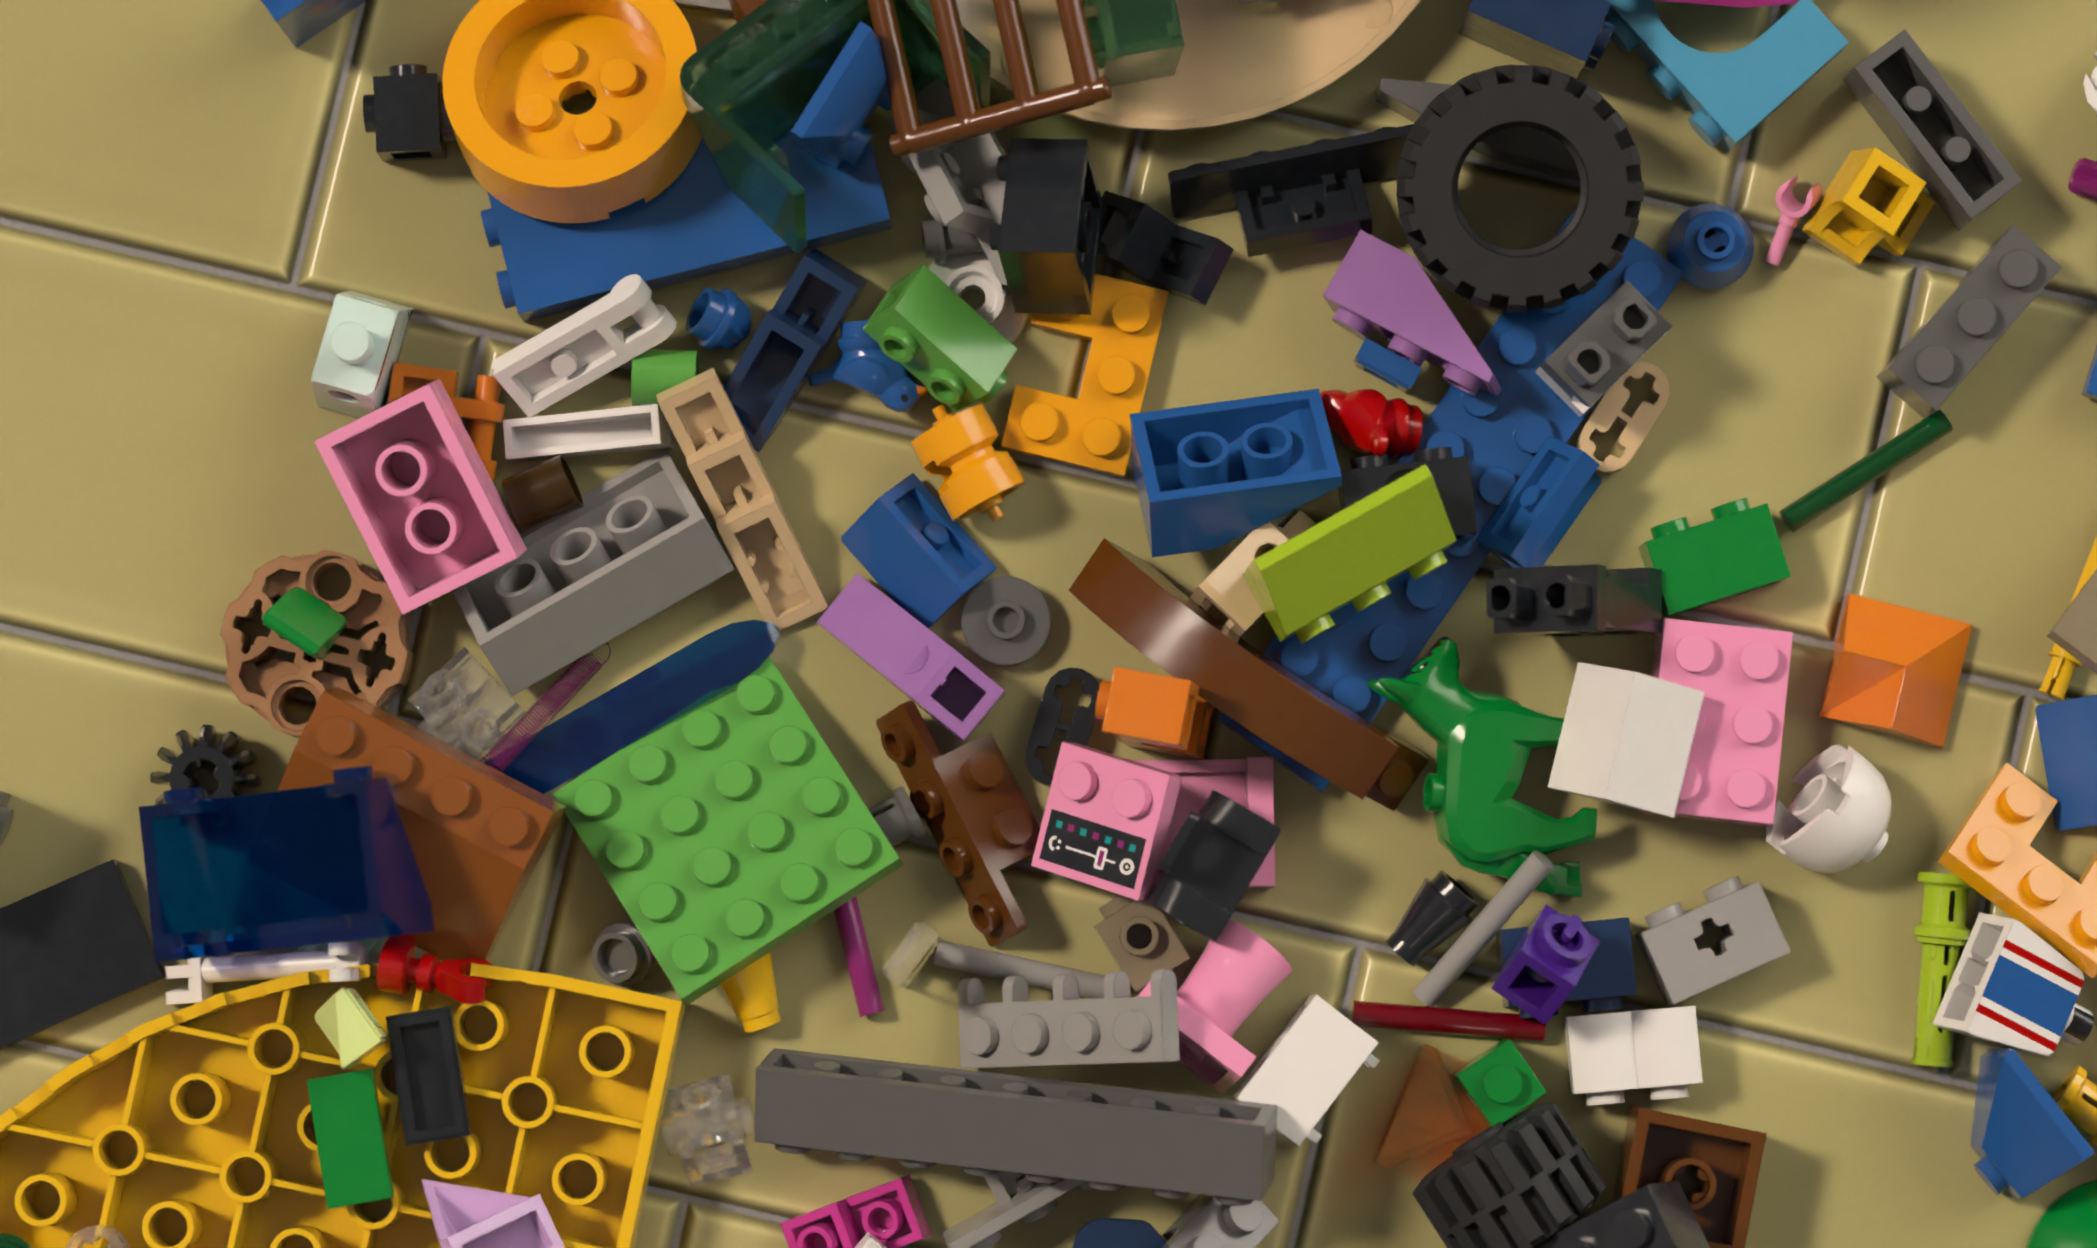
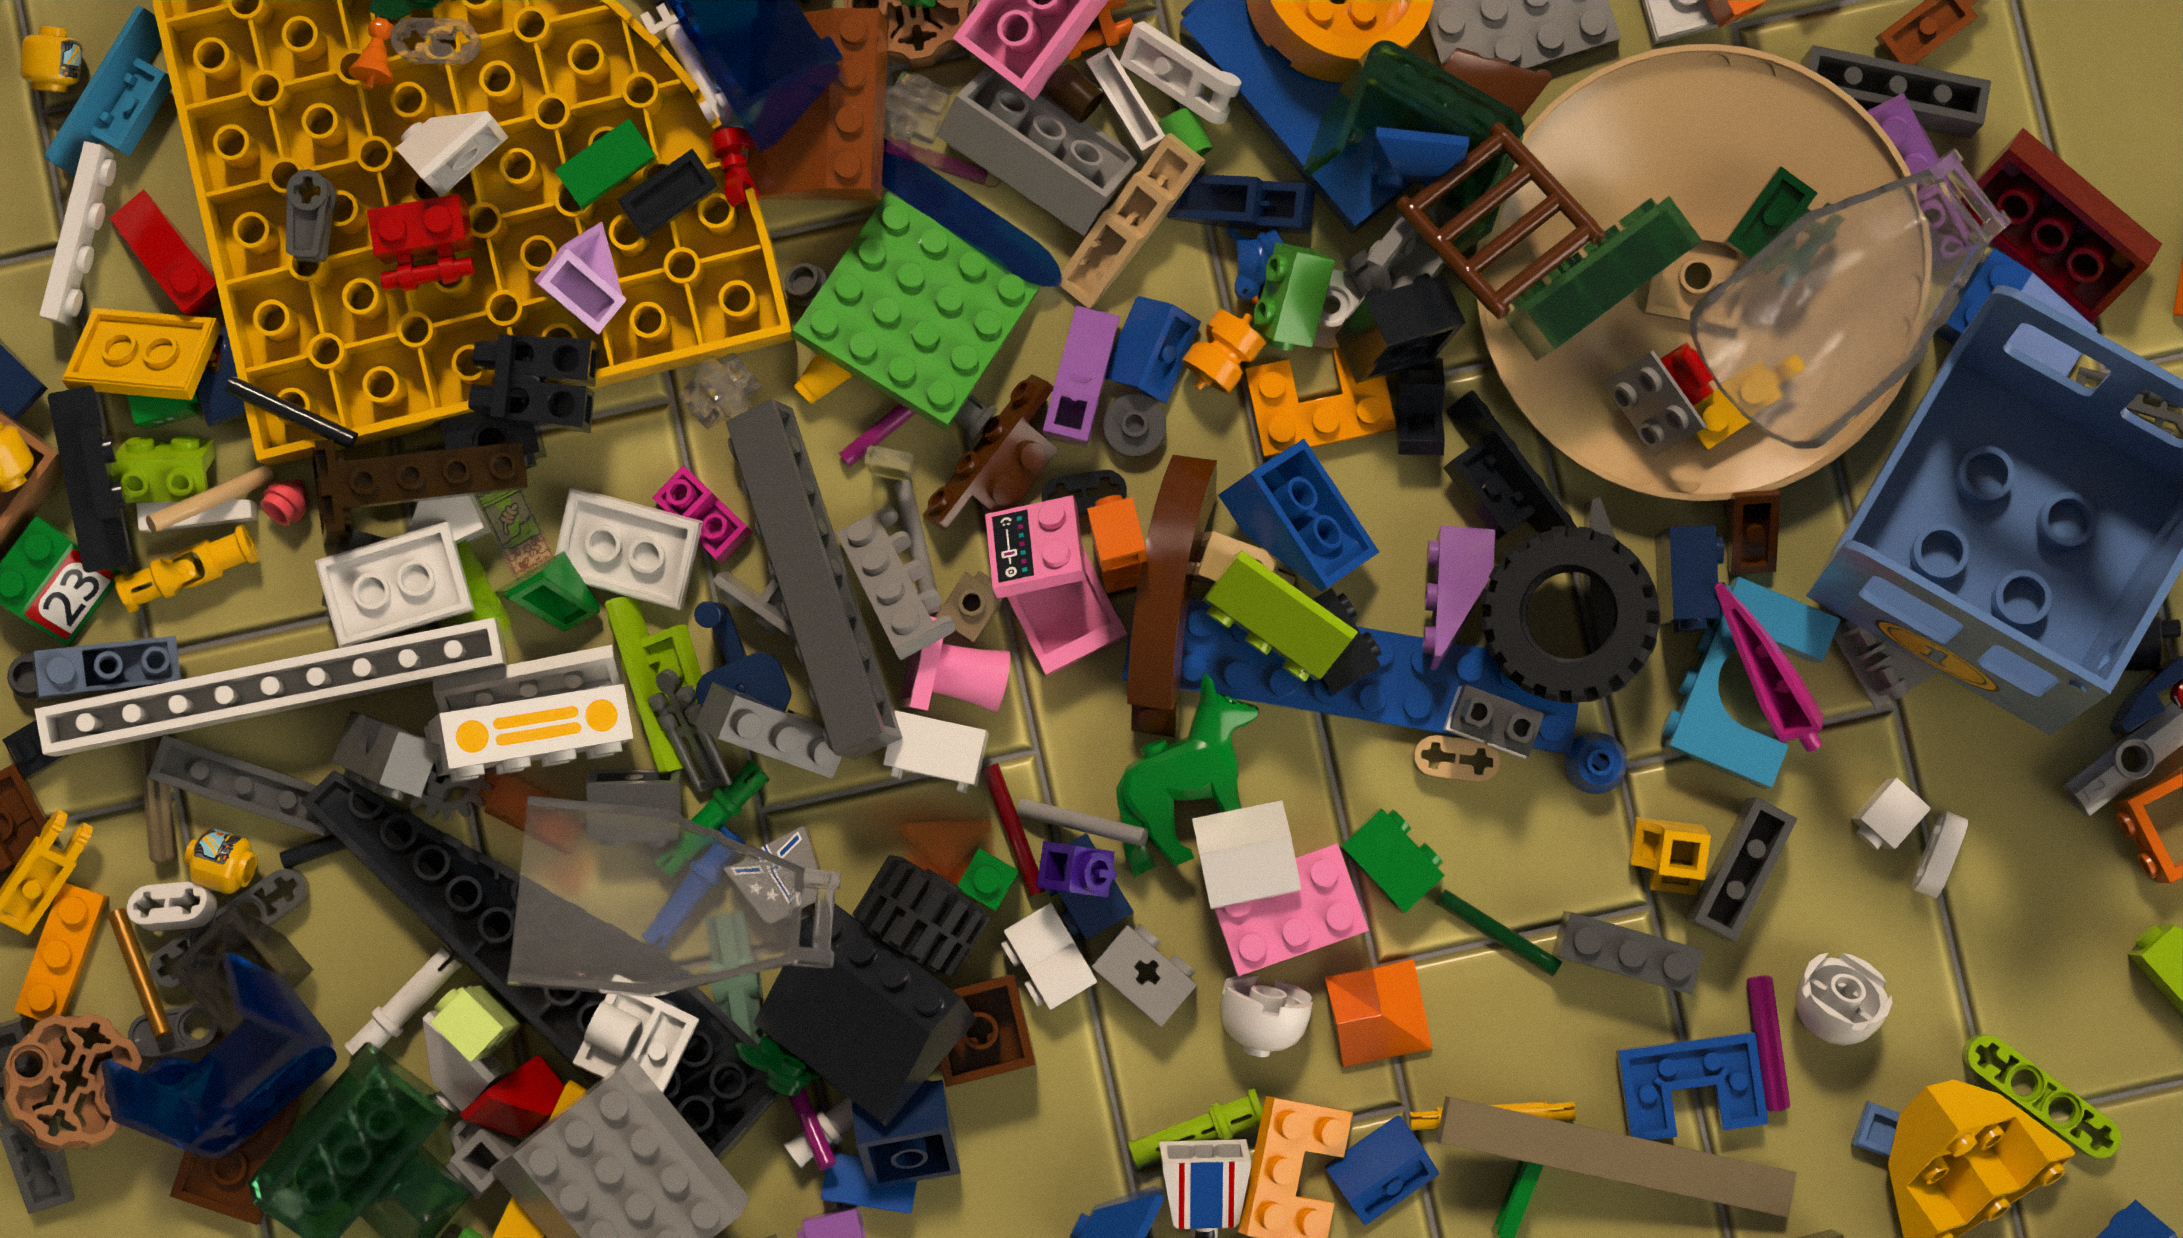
camera: 70 degrees right, 0 degrees up
yellowish green slope [314,988,389,1069] -> none
blue plate [686,287,751,350] -> none
black piece [1146,790,1282,942] -> none
red animal [1320,389,1423,458] -> none
blue tile [1353,338,1422,393] -> none
black cone [1386,870,1479,966] -> none
blue panel [1476,436,1601,568] -> none
black hips [1486,564,1662,638] -> none
bright pink hand [1765,175,1823,266] -> none

